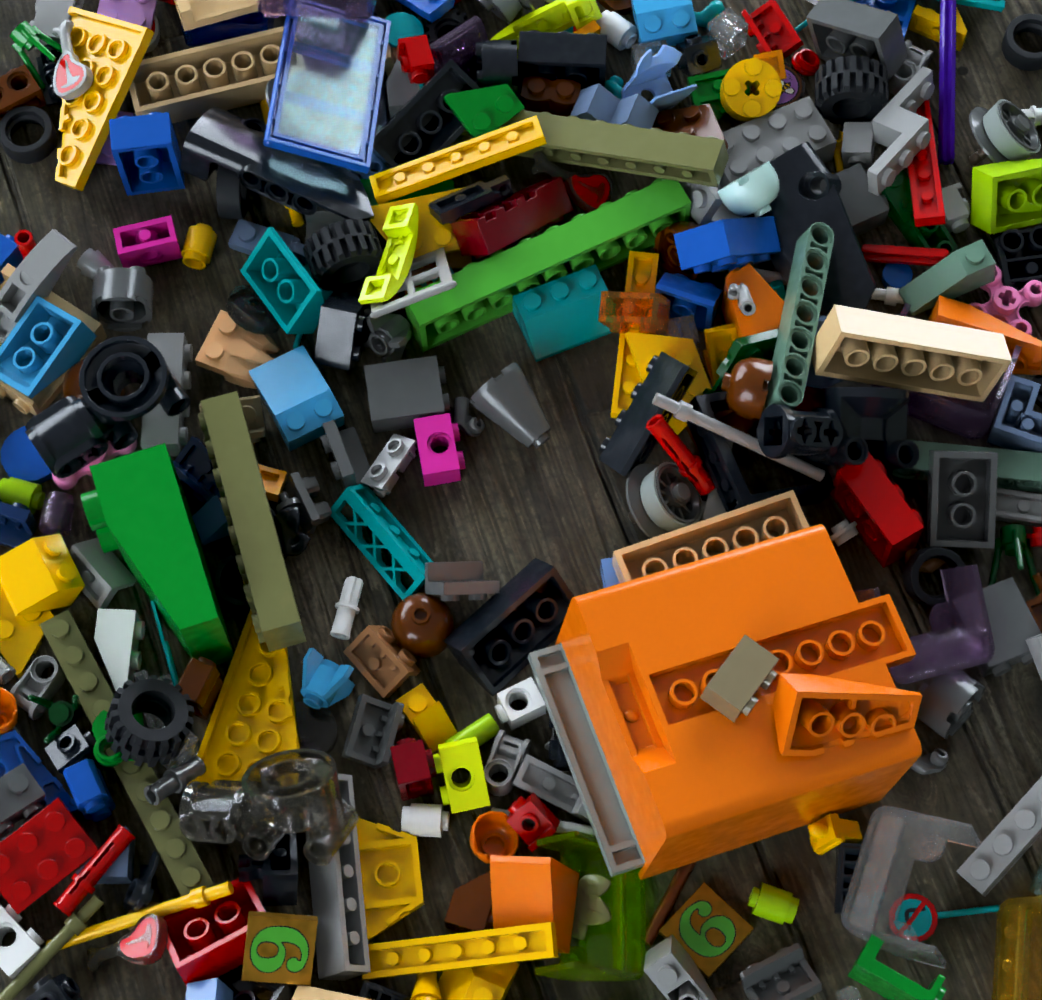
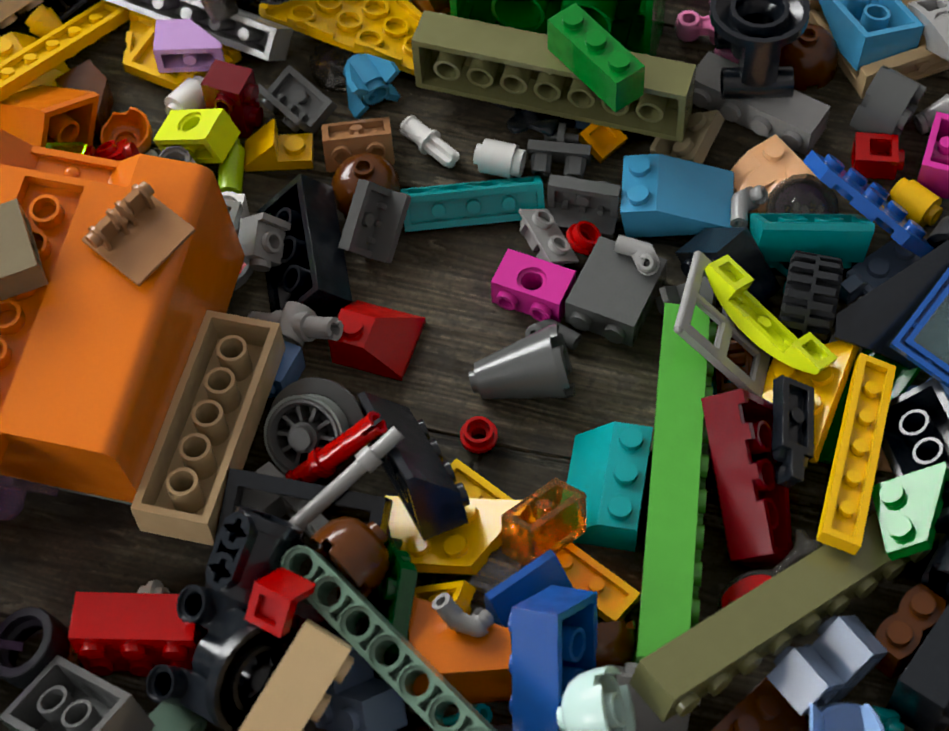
camera: 125 degrees right, 10 degrees down
none -> medium nougat hinge [81,181,196,286]
none -> lavender slope [153,19,225,73]
none -> light grey brick [238,212,291,272]
none -> red panel [244,567,316,638]
none -> light grey pin [247,301,343,348]
none -> red slope [328,300,426,381]
none -> red plate [460,416,498,454]
none -> white brick [473,138,527,179]
none -> green brick [547,3,645,113]
none -> red plate [566,221,601,255]
none -> light grey arm [614,235,660,276]
none -> light grey arm [730,185,768,227]
none -> blue plate [803,150,934,258]
none -> red brick [851,132,905,180]

